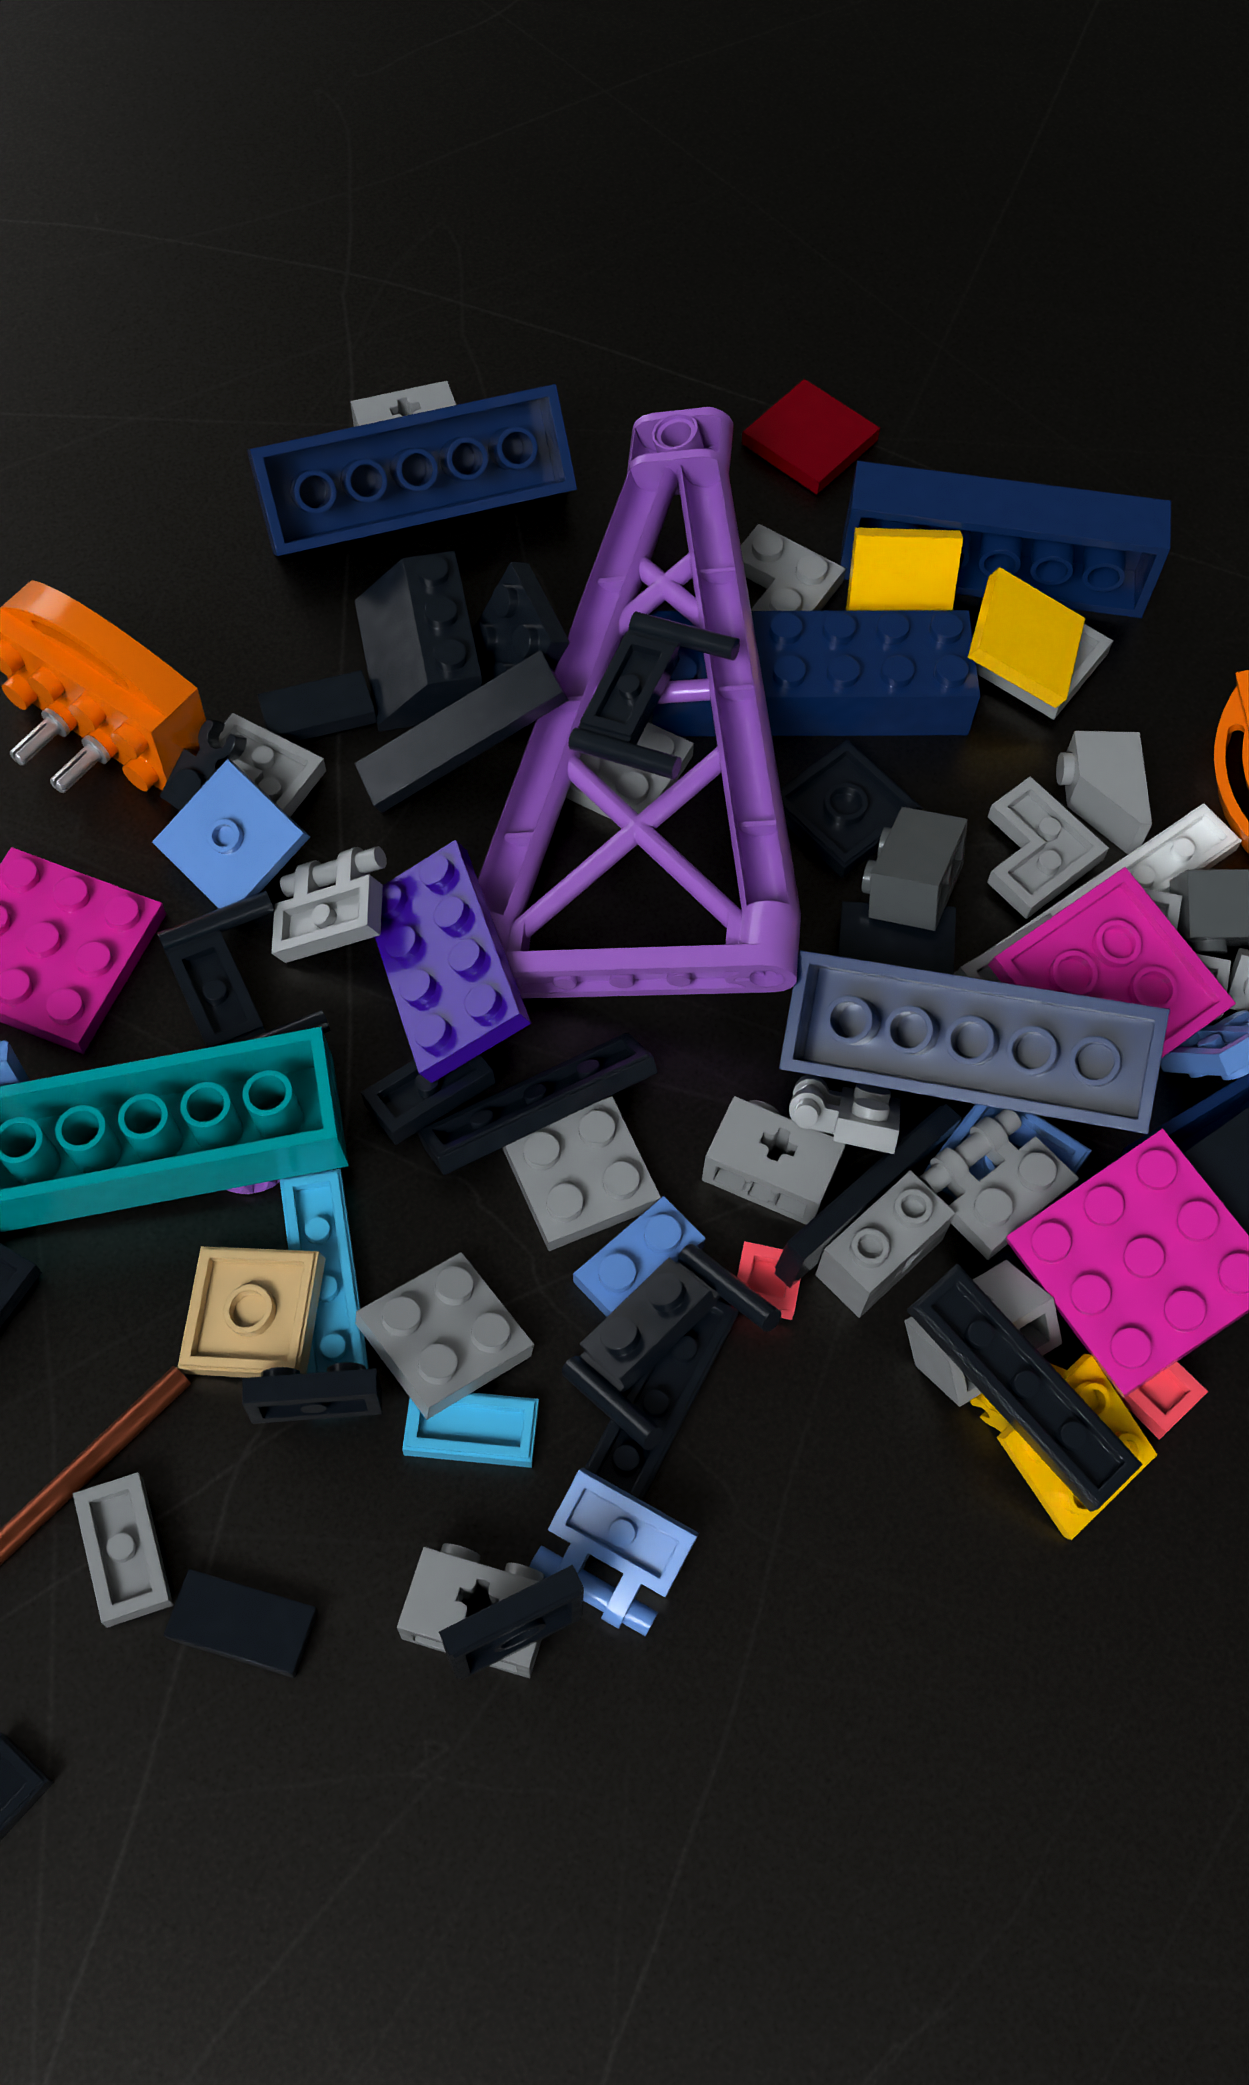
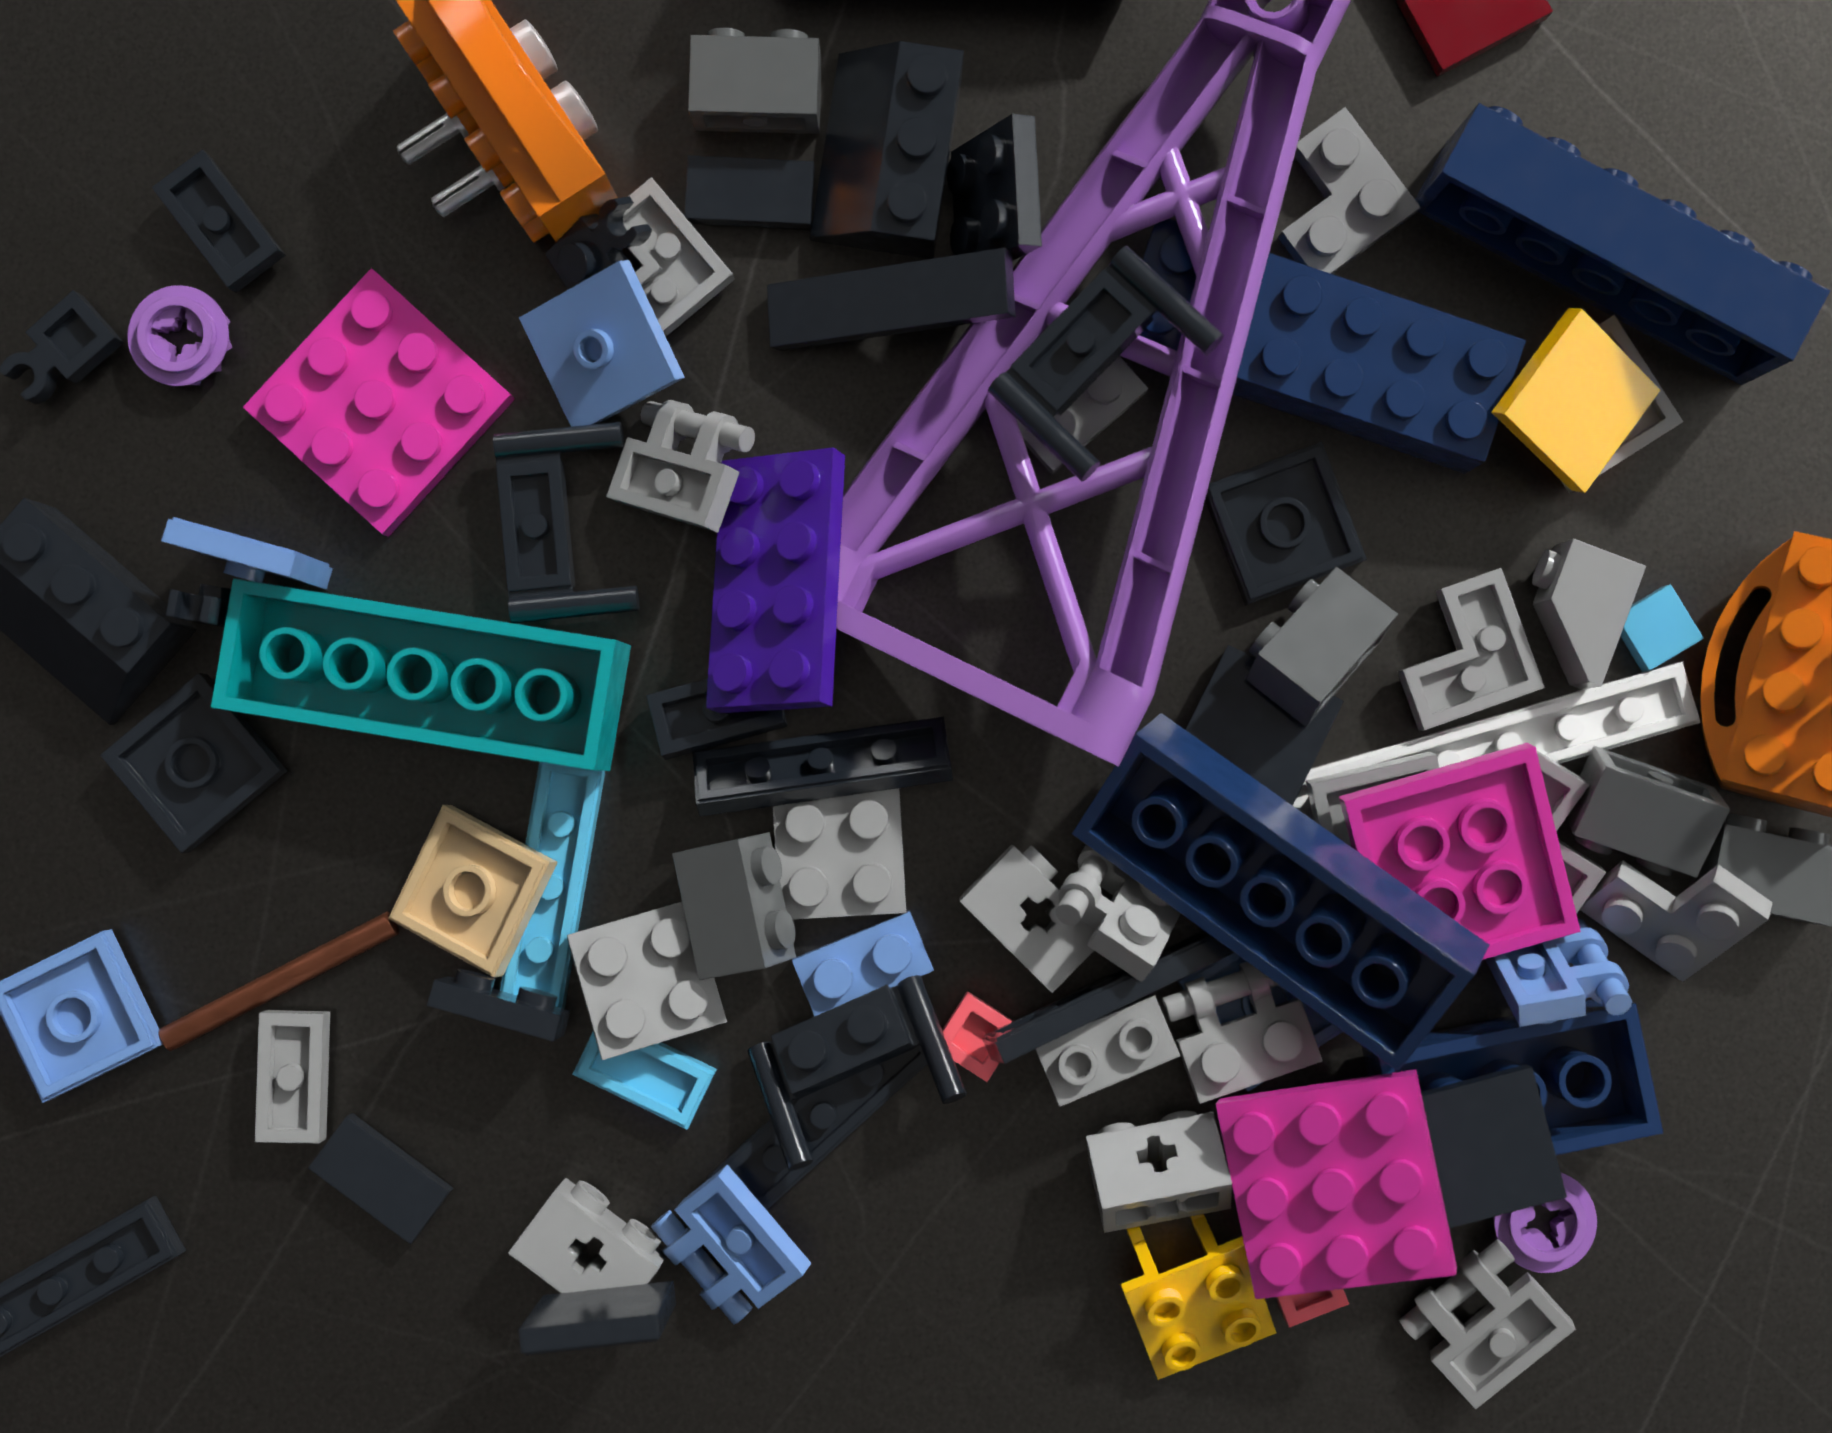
camera: 25 degrees right, 25 degrees up
yellow tile [846,528,963,611] -> none
black tile [907,1264,1143,1512] -> none
none -> dark grey brick [672,832,796,980]
none -> dark grey brick [688,28,822,134]
none -> medium azure tile [1620,584,1704,672]

